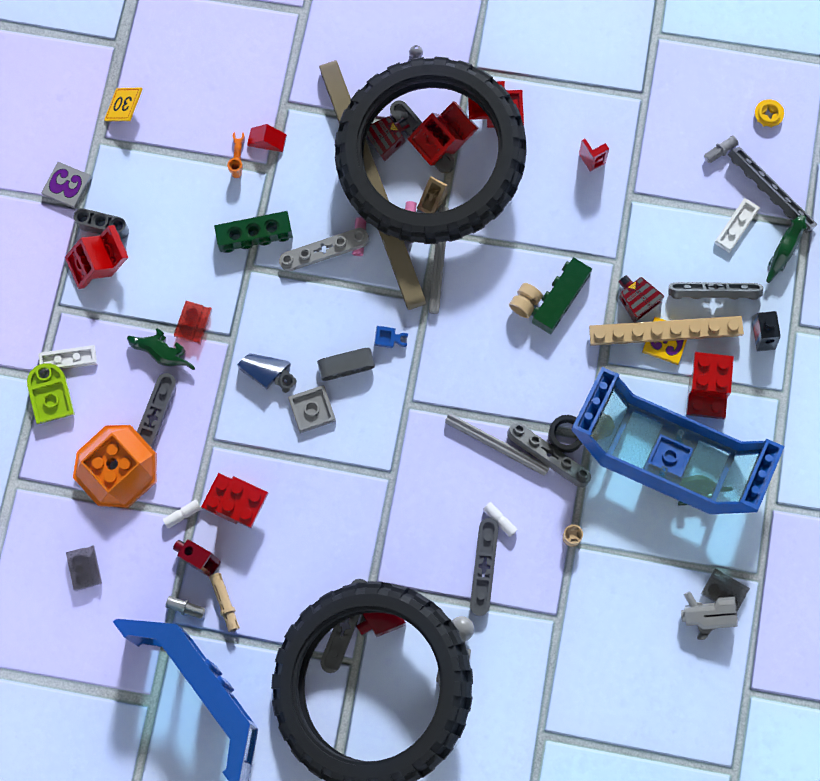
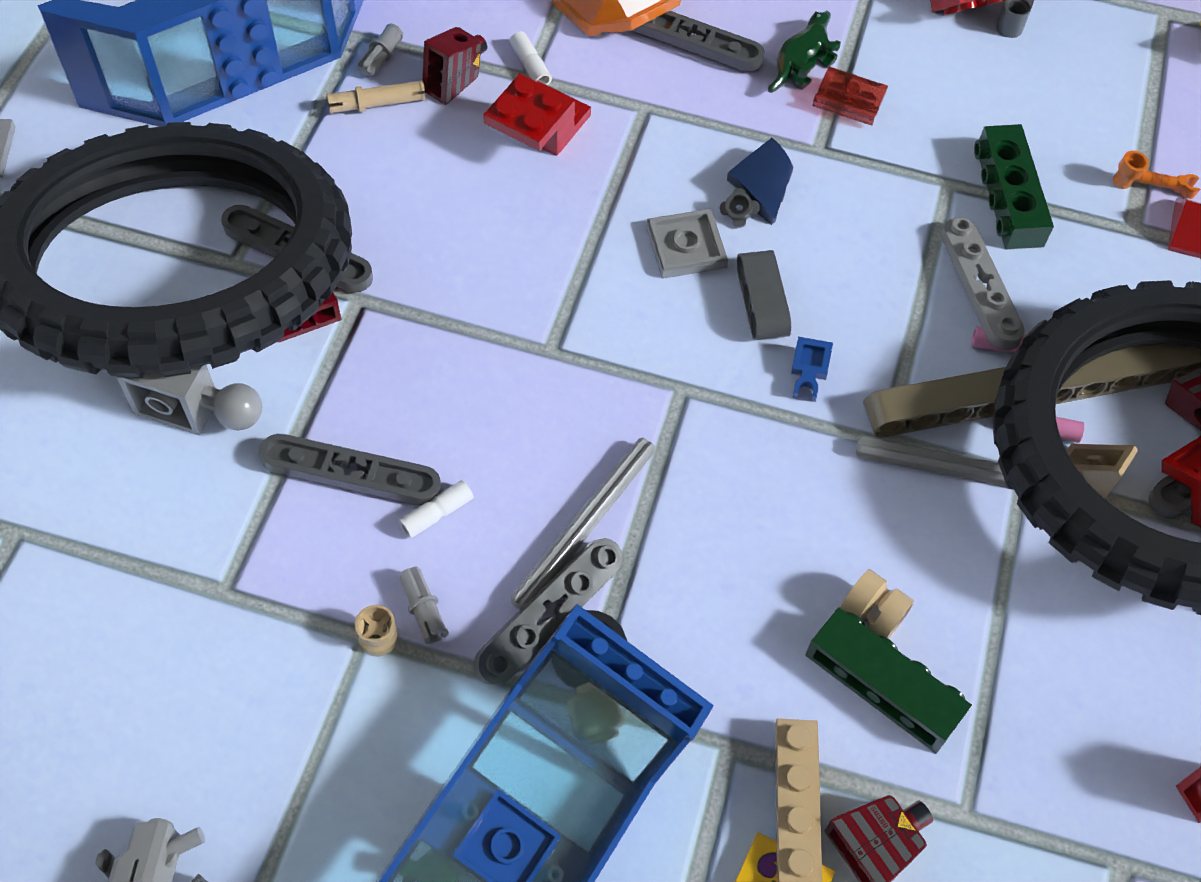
camera: 90 degrees right, 15 degrees down
none -> light grey axle [400,566,449,644]

